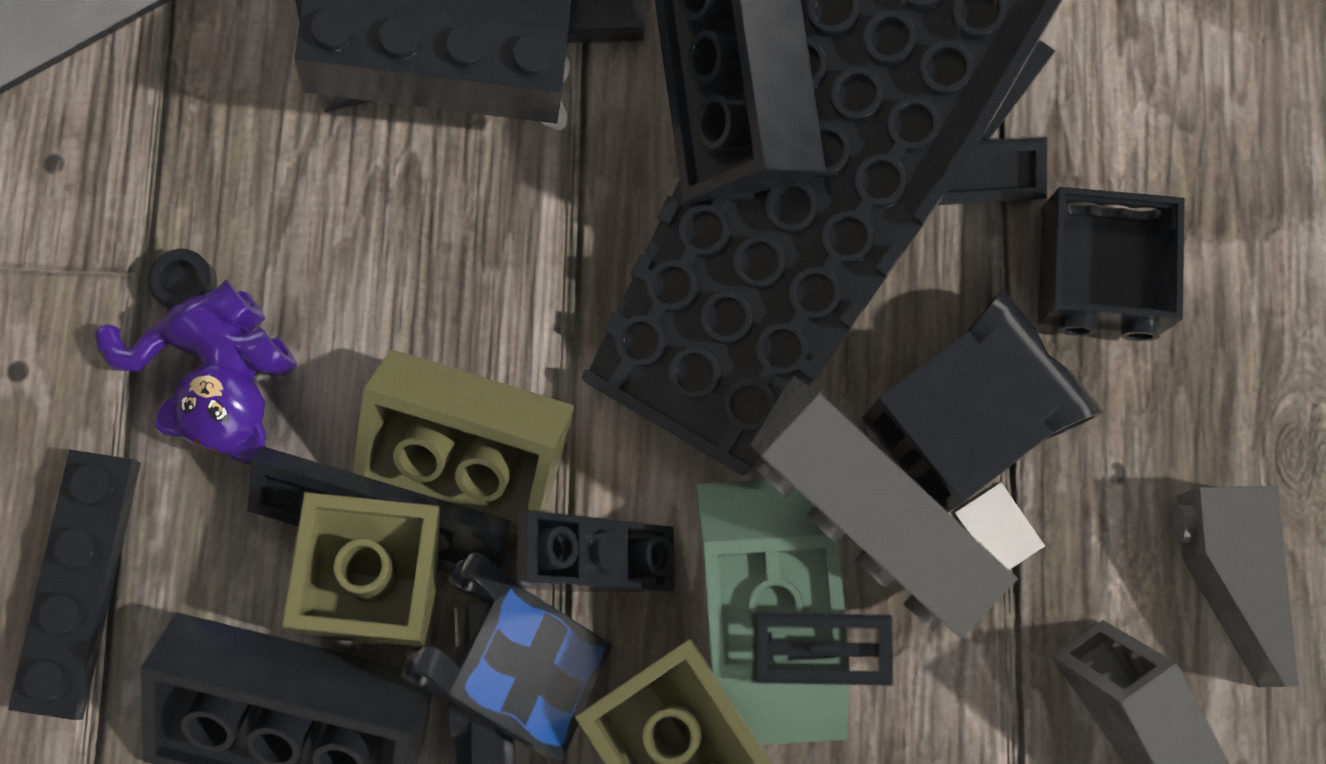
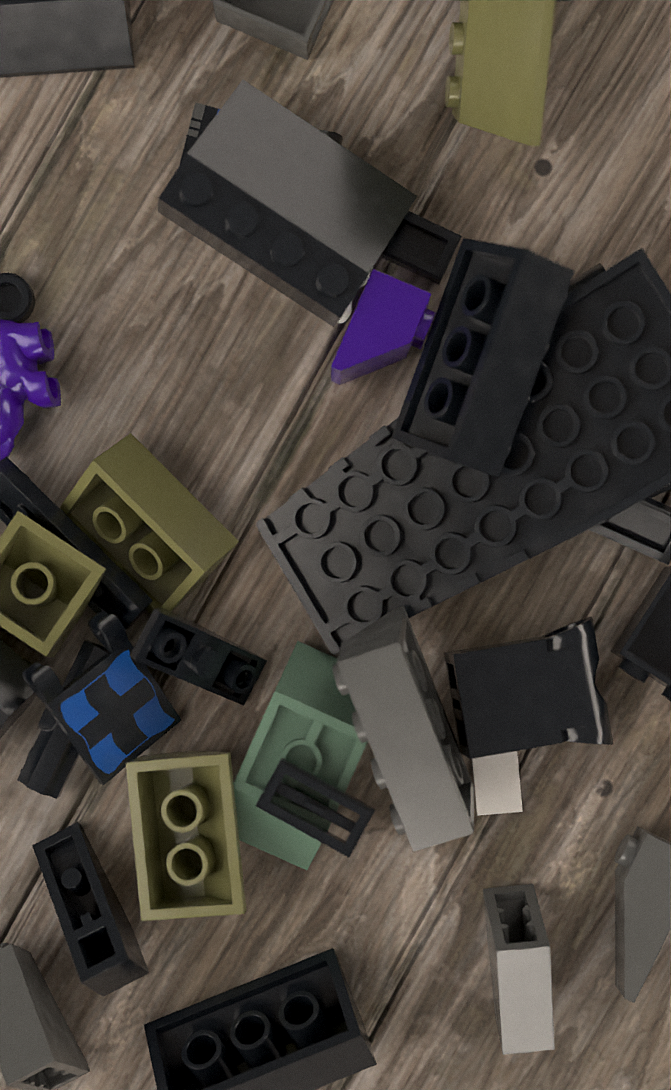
camera: 30 degrees right, 10 degrees up
none -> dark purple slope [331,269,436,385]

